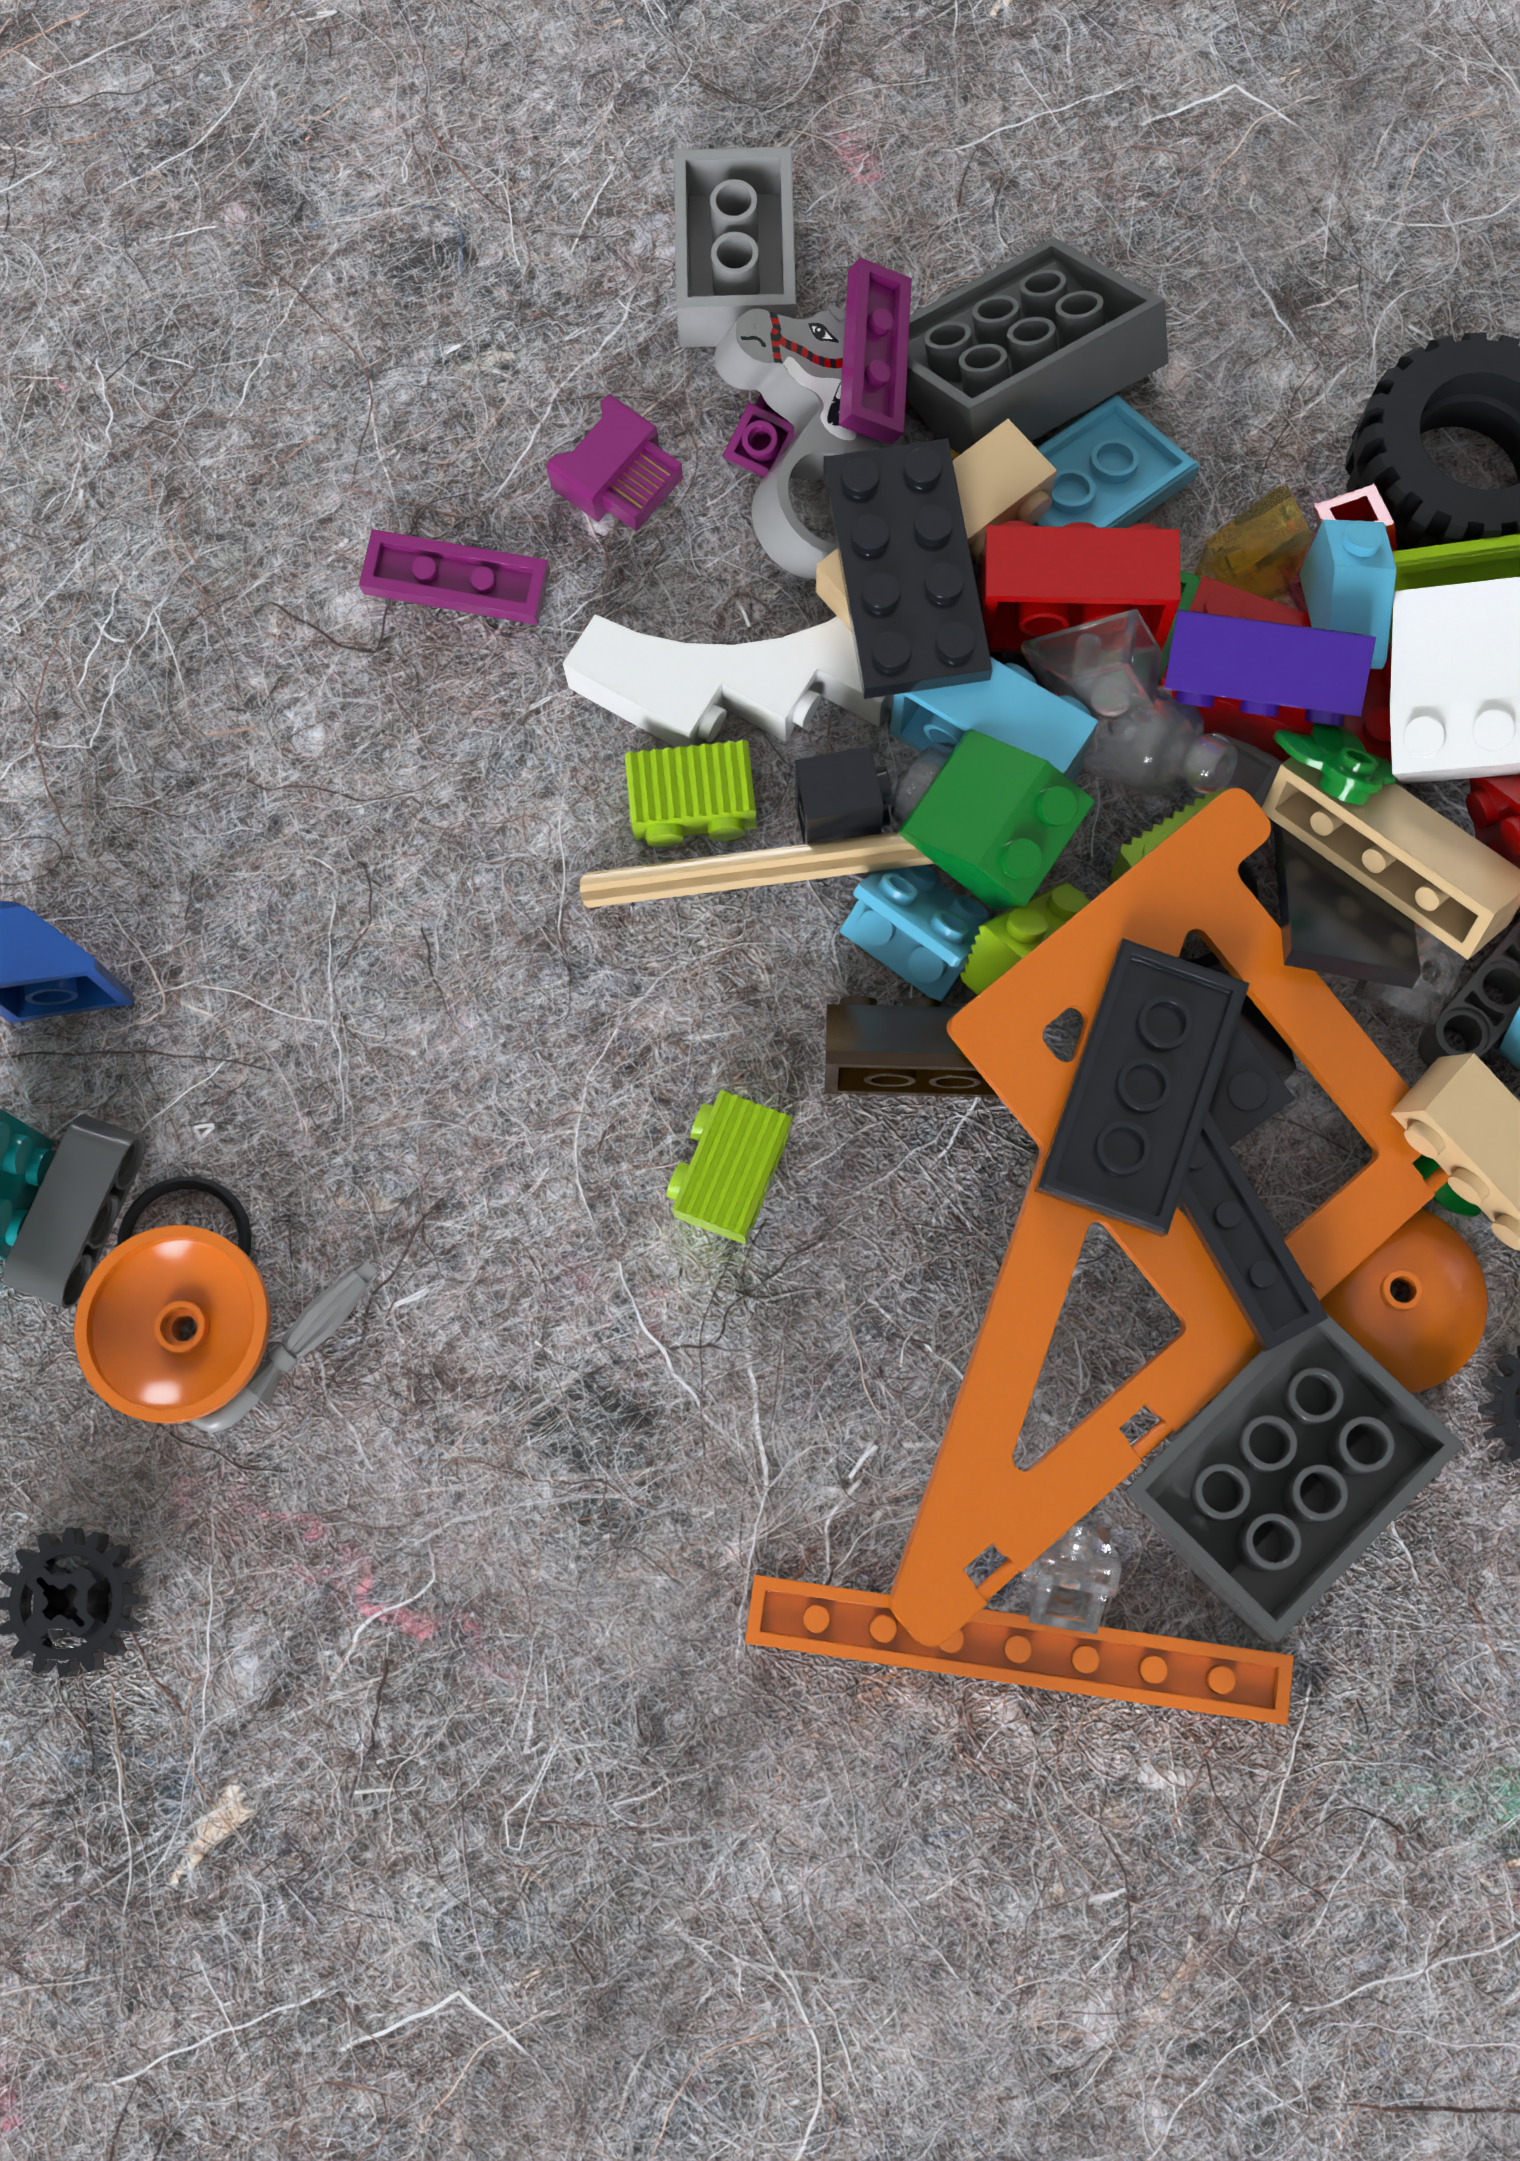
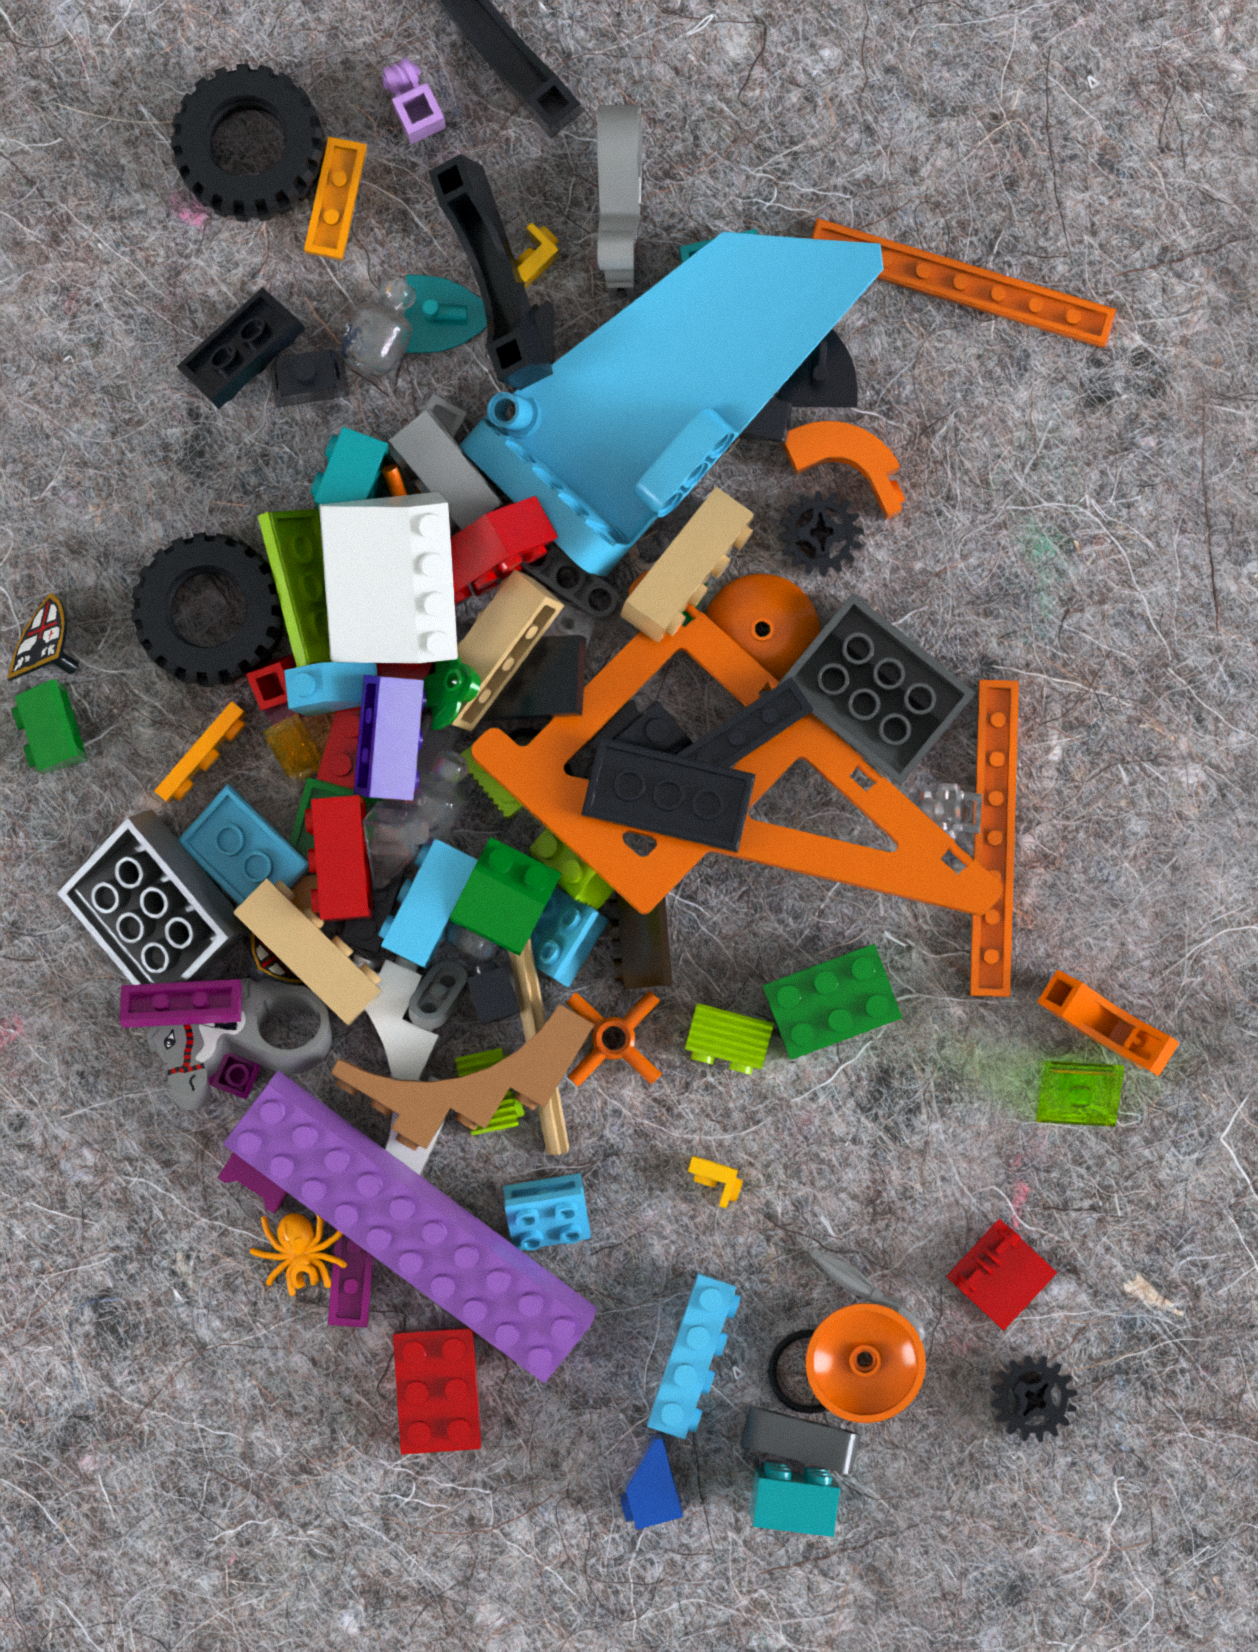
camera: 105 degrees left, 10 degrees up
light grey brick [674,146,796,347] -> none
black plate [823,438,993,699] -> none
none -> shield [7,593,79,681]
none -> green slope [12,679,88,775]
none -> light orange plate [154,701,247,804]
none -> medium lavender brick [223,1070,597,1383]
none -> light orange animal [250,1213,347,1296]
none -> medium nougat arch [331,1004,595,1151]
none -> red brick [393,1326,482,1455]
none -> light grey plate [409,961,468,1029]
none -> medium azure bracket [503,1173,591,1251]
none -> orange bar [566,990,662,1087]
none -> medium azure brick [647,1272,741,1440]
none -> yellow bracket [687,1155,743,1208]
none -> green brick [761,943,902,1060]
none -> red hinge [945,1218,1057,1331]
none -> orange arch [1036,969,1179,1077]
none -> clear neon green slope [1036,1061,1125,1127]

